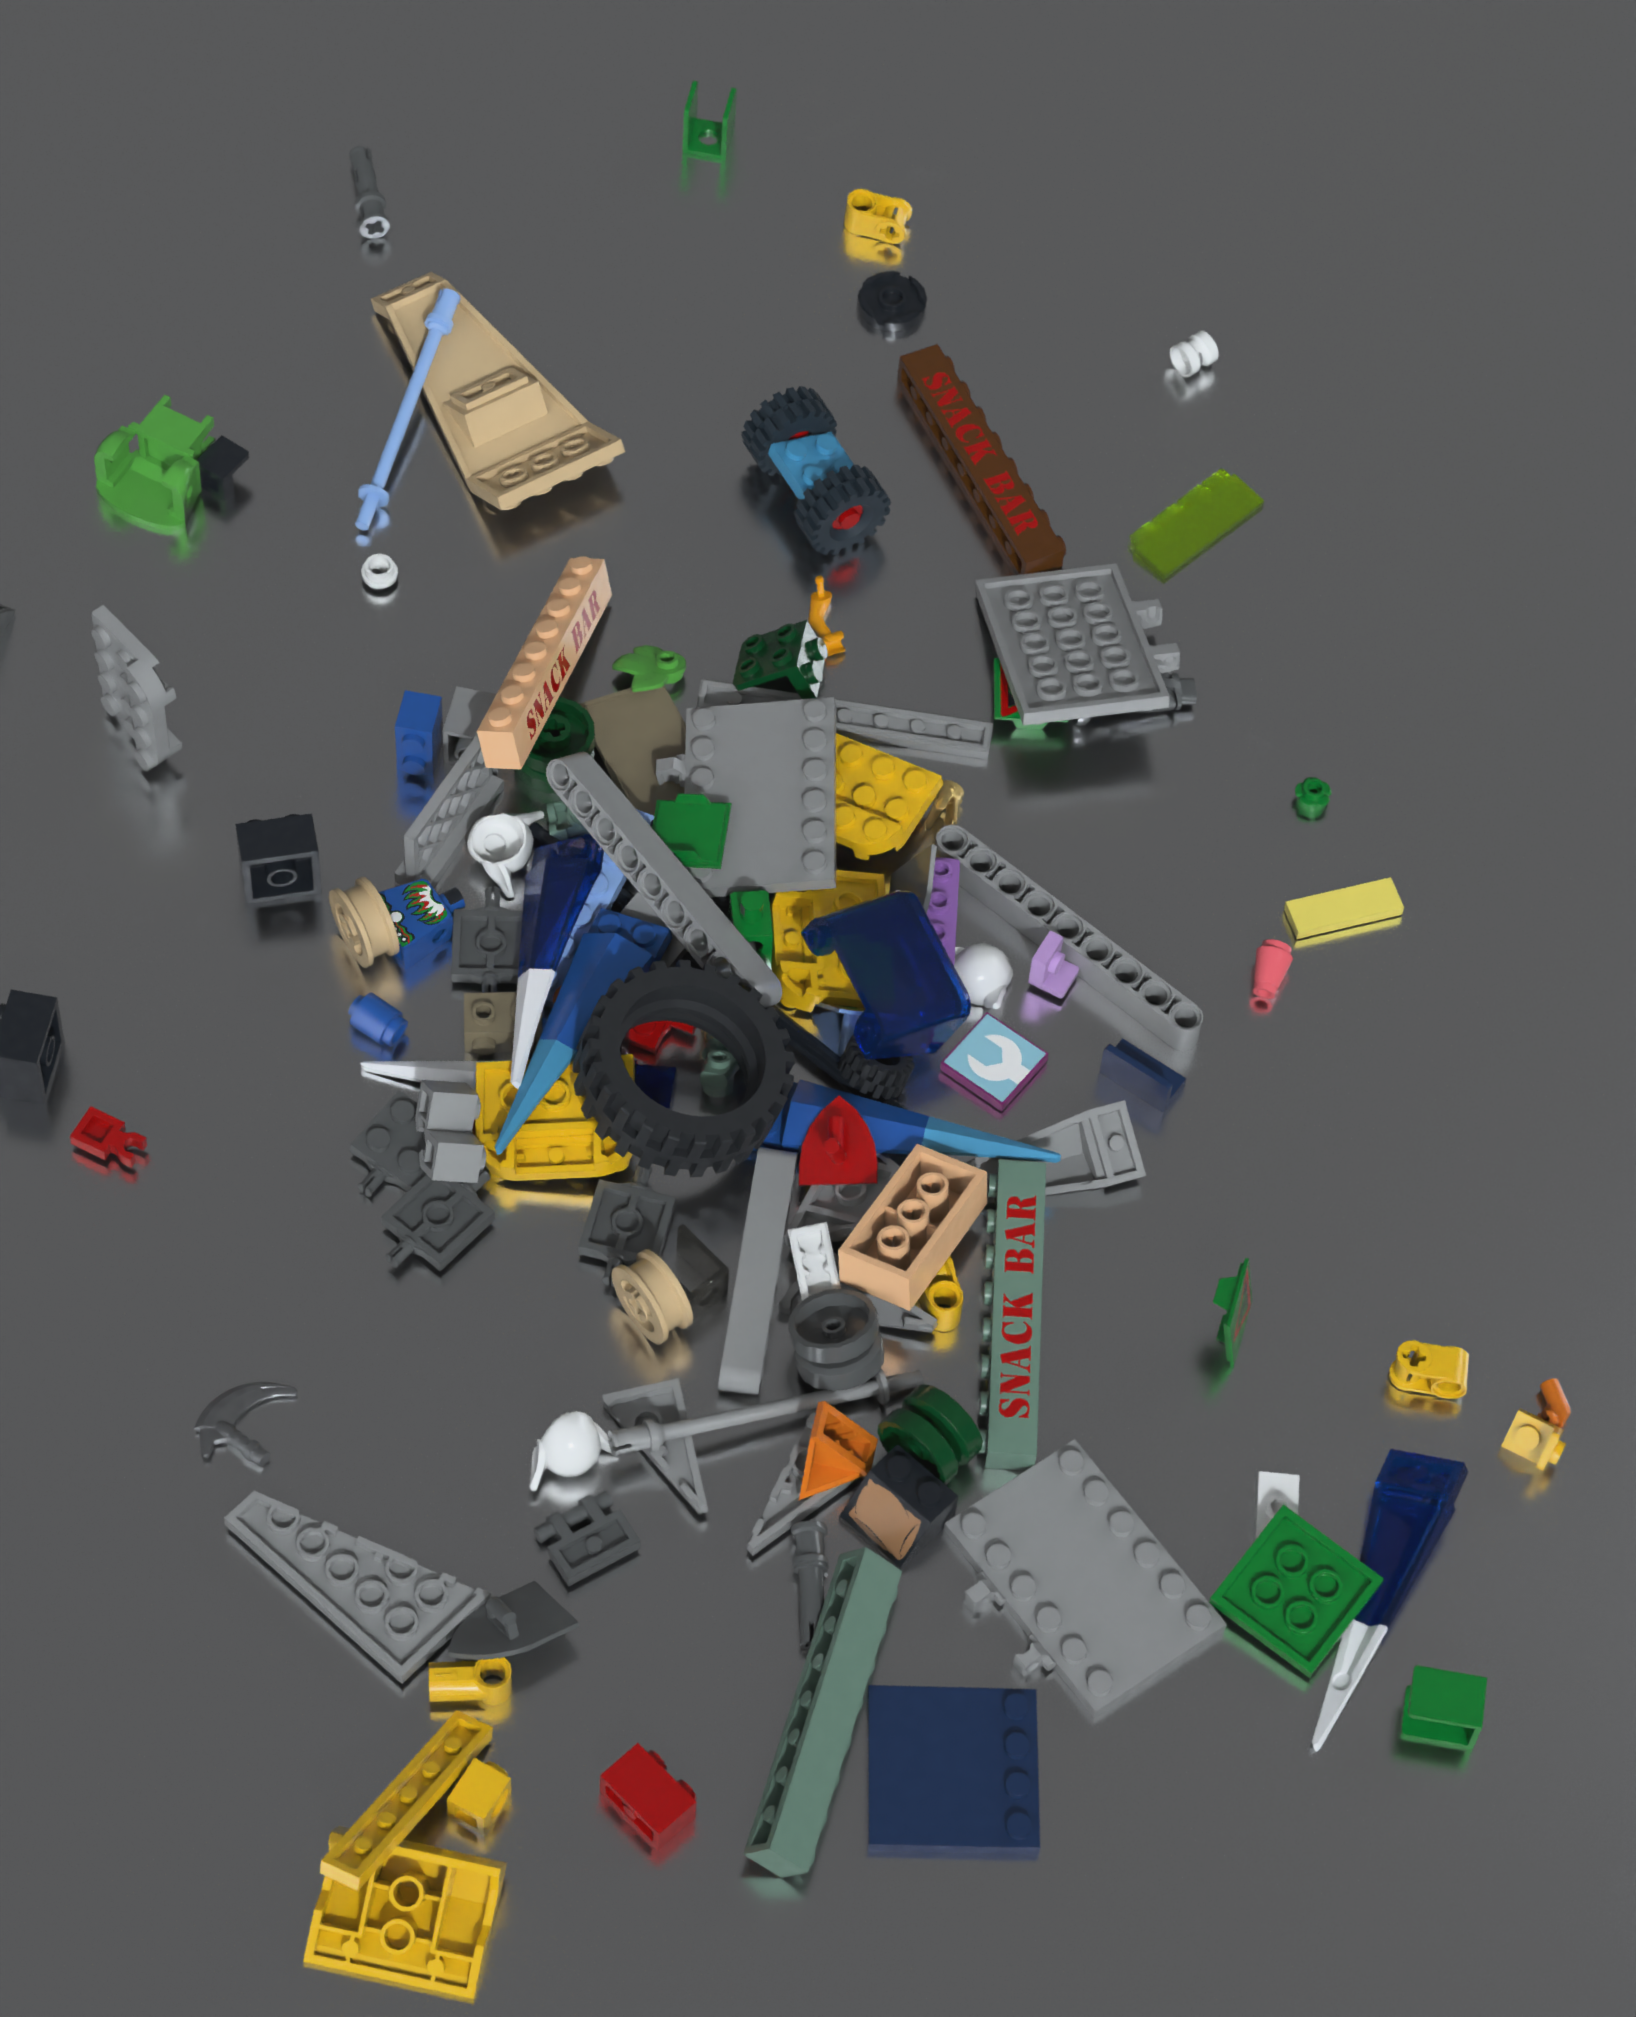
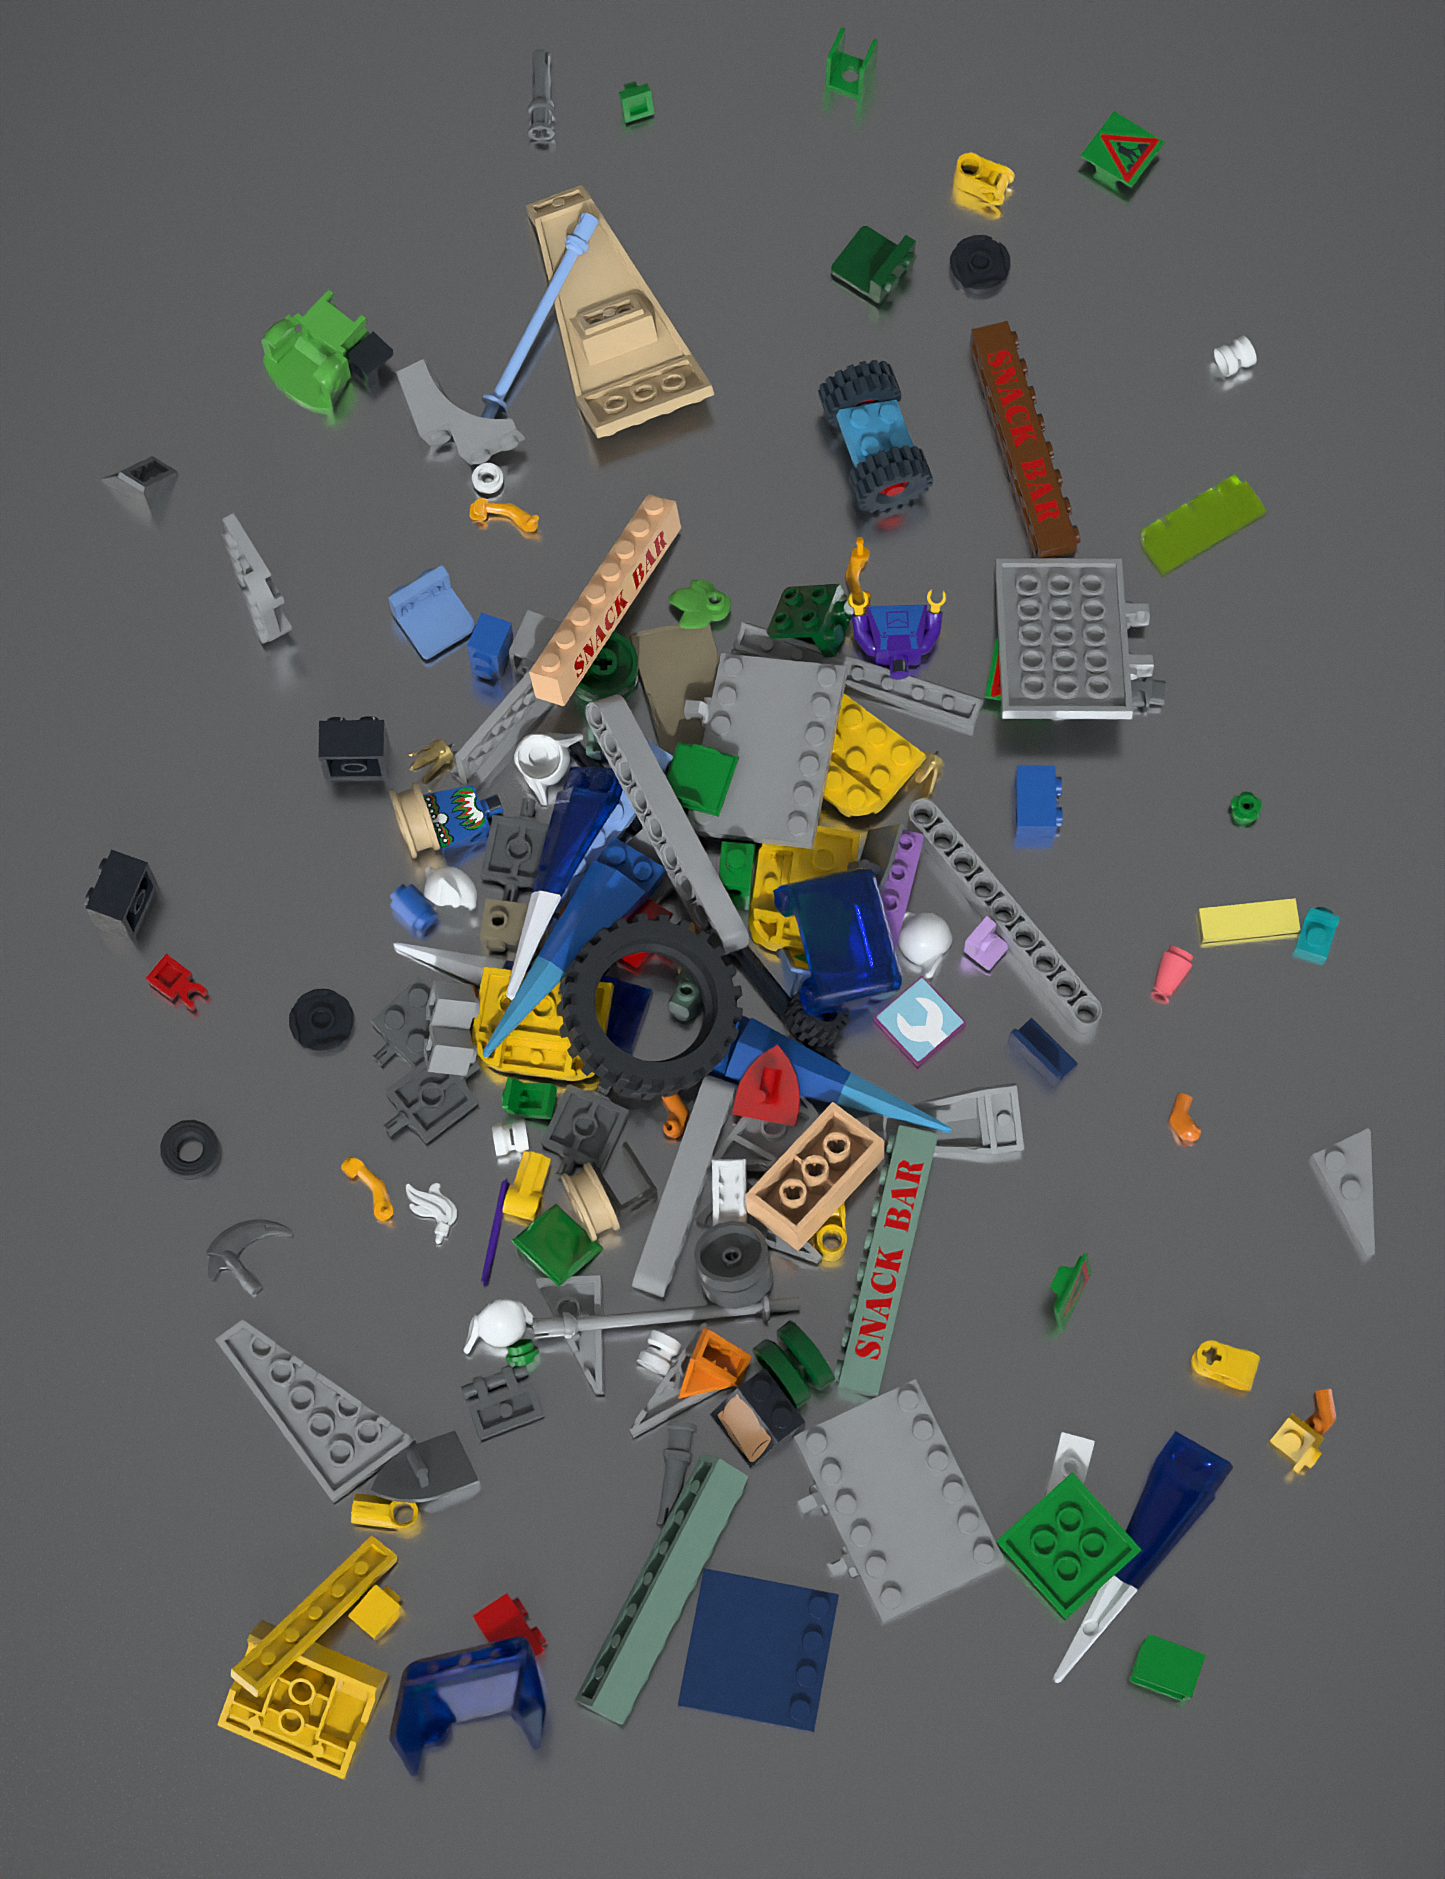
camera: 15 degrees right, 15 degrees up
none -> black tyre [160,1120,220,1180]
none -> black tile [289,989,355,1054]
none -> light orange piece [341,1156,393,1221]
none -> medium blue bracket [388,565,476,659]
none -> clear blue windscreen [388,1636,546,1777]
none -> light grey arch [396,359,526,465]
none -> pearl gold piece [406,738,455,783]
none -> white piece [406,1183,457,1243]
none -> white piece [424,866,477,911]
none -> light orange piece [469,498,539,533]
none -> dark purple axle [481,1178,510,1286]
none -> white wheel [492,1119,529,1156]
none -> green bracket [502,1077,557,1119]
none -> yellow piece [502,1151,551,1221]
none -> green plate [506,1339,539,1366]
none -> green piece [511,1203,603,1287]
none -> green tile [618,81,655,123]
none -> white wheel [637,1330,681,1376]
none -> orange arm [661,1092,690,1138]
none -> dark green bracket [831,226,917,303]
none -> dark purple torso [847,589,946,680]
none -> blue brick [1014,765,1063,837]
none -> green piece [1080,111,1165,188]
none -> orange arm [1169,1093,1201,1142]
none -> teal bracket [1294,907,1341,962]
none -> light grey wing [1310,1128,1375,1260]

